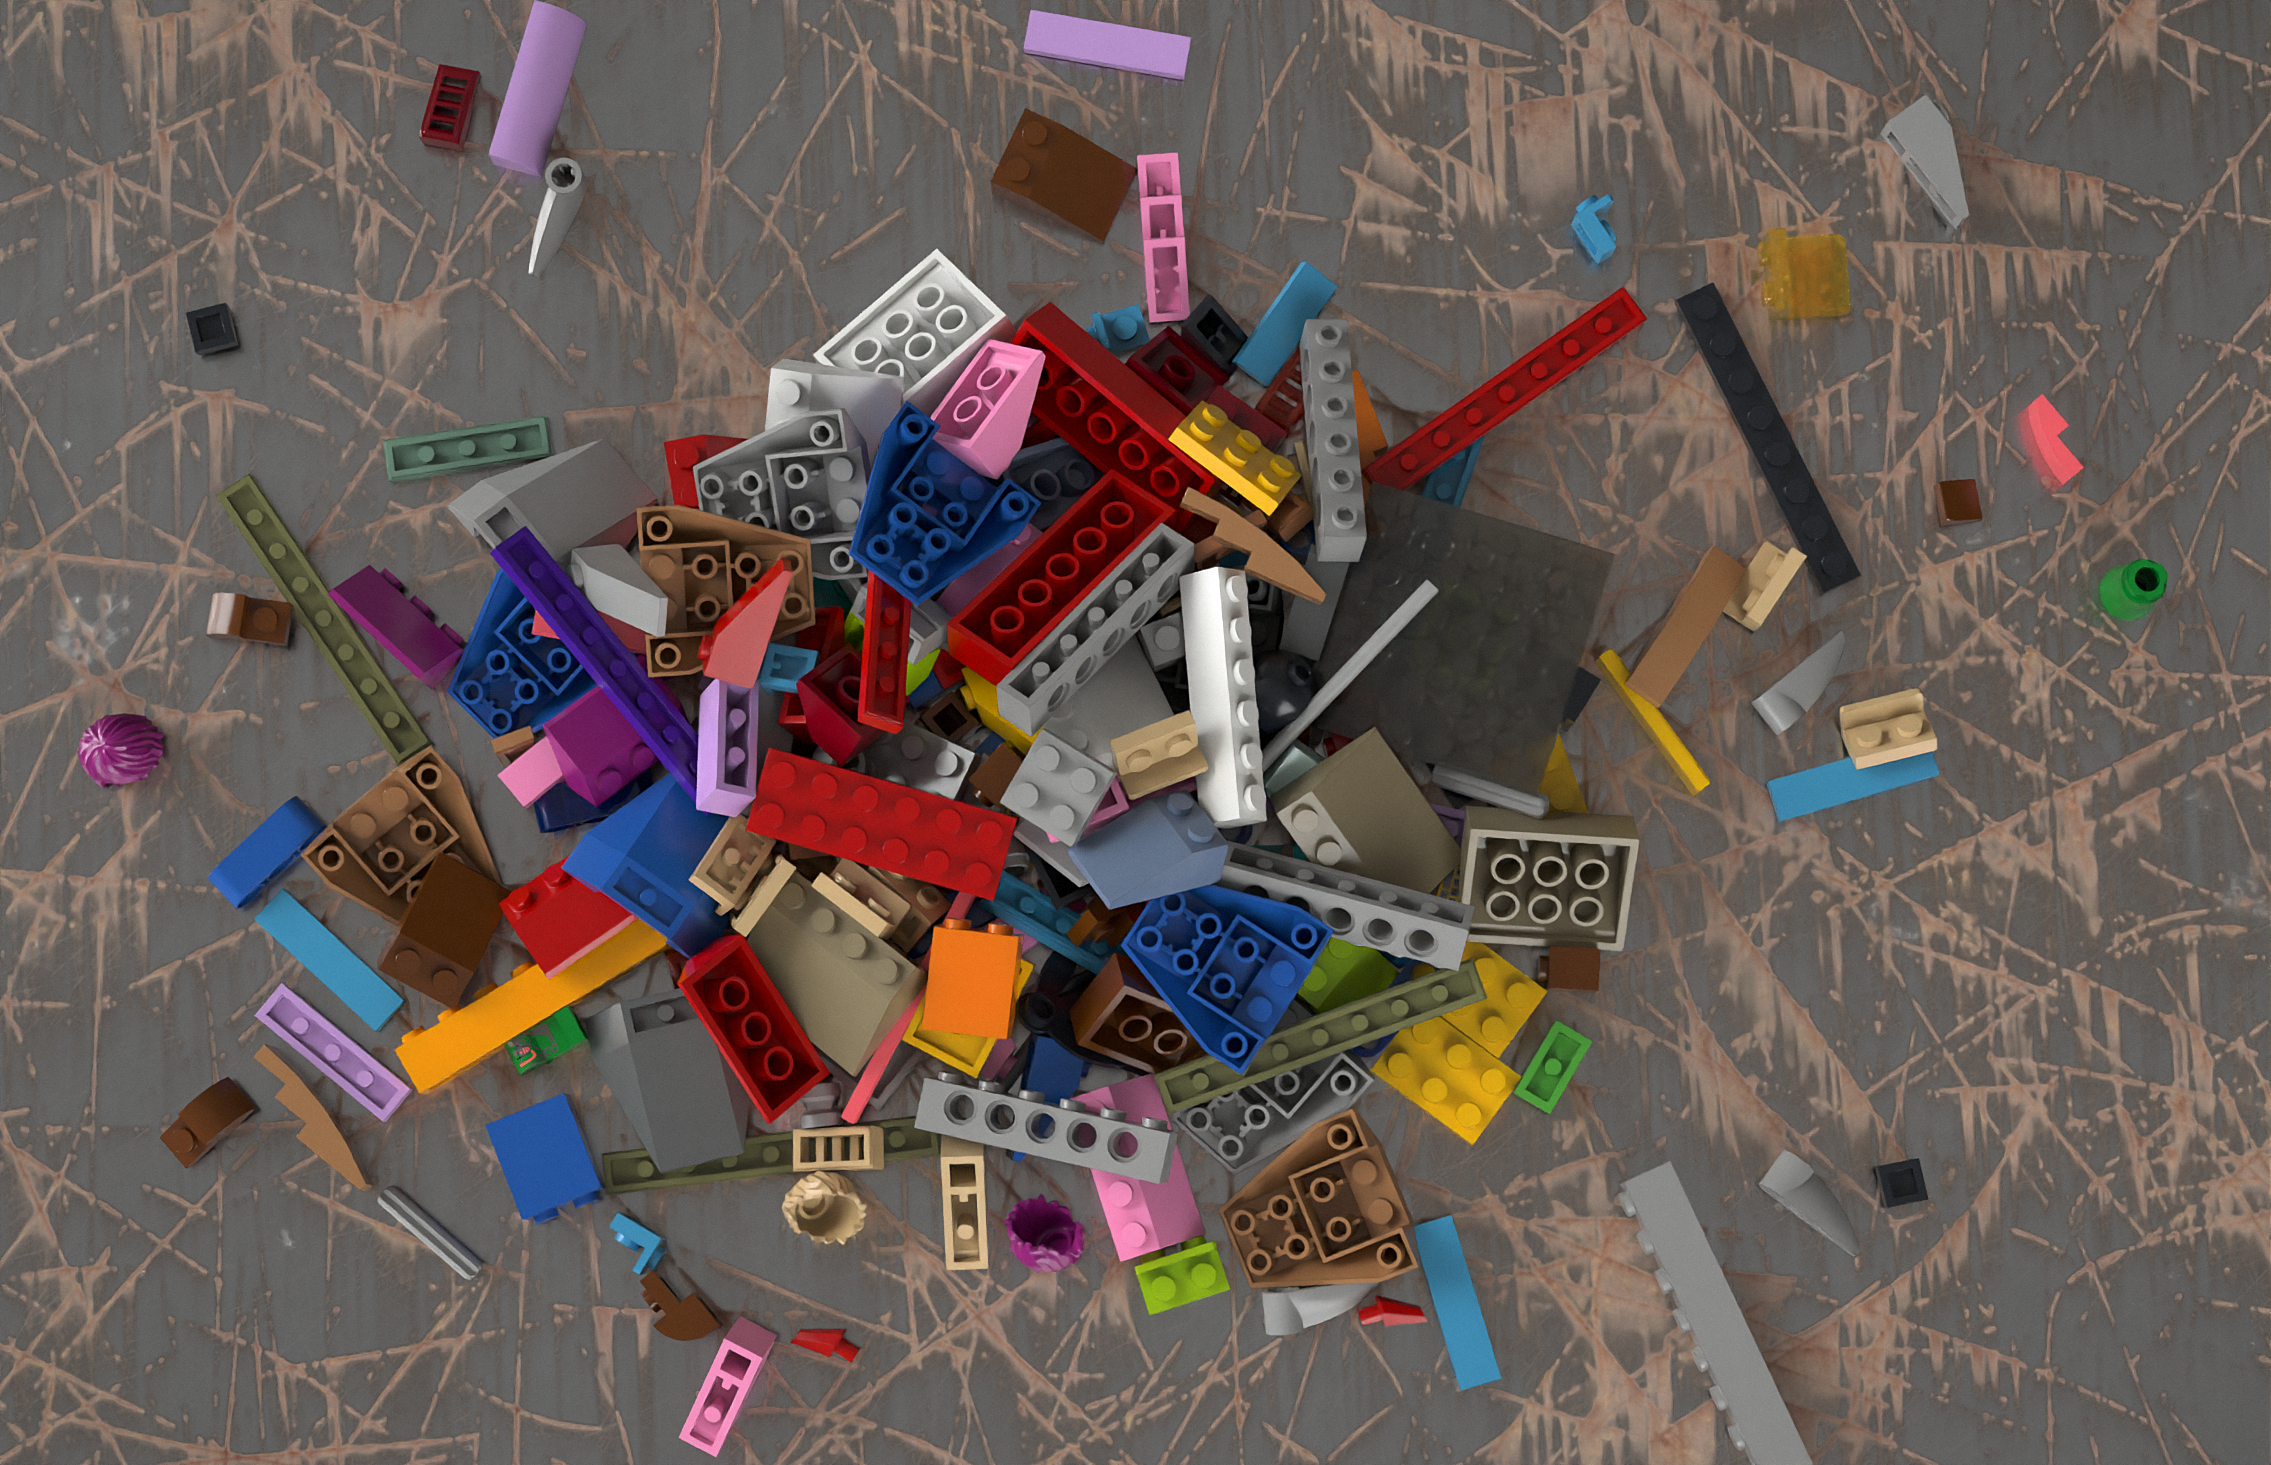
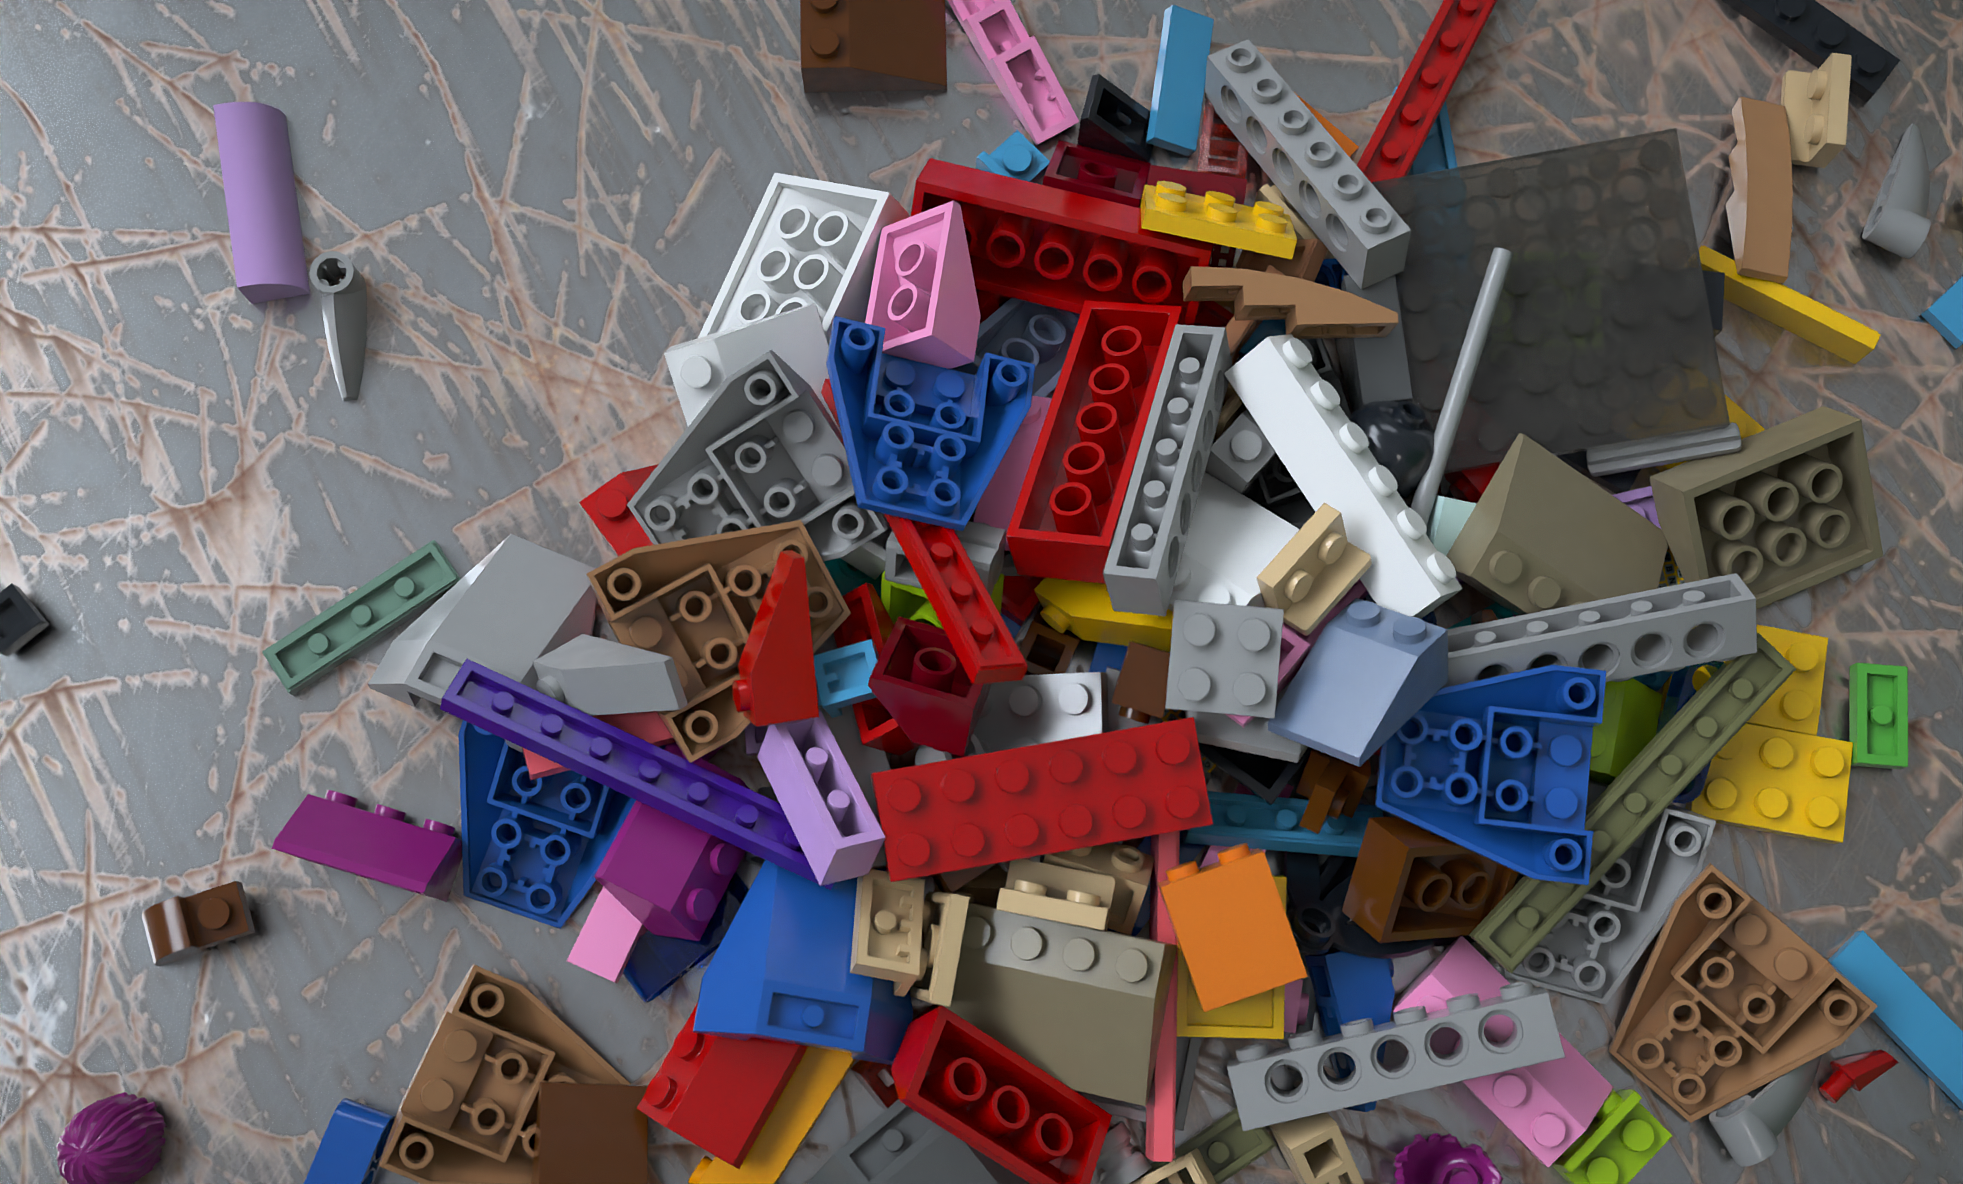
camera: 30 degrees left, 5 degrees down
olive tile [215,473,434,766] -> none
dark red slope [419,64,480,152] -> none
medium nougat tile [490,725,539,768] -> none
reddish brown brick [1537,946,1600,993] -> none

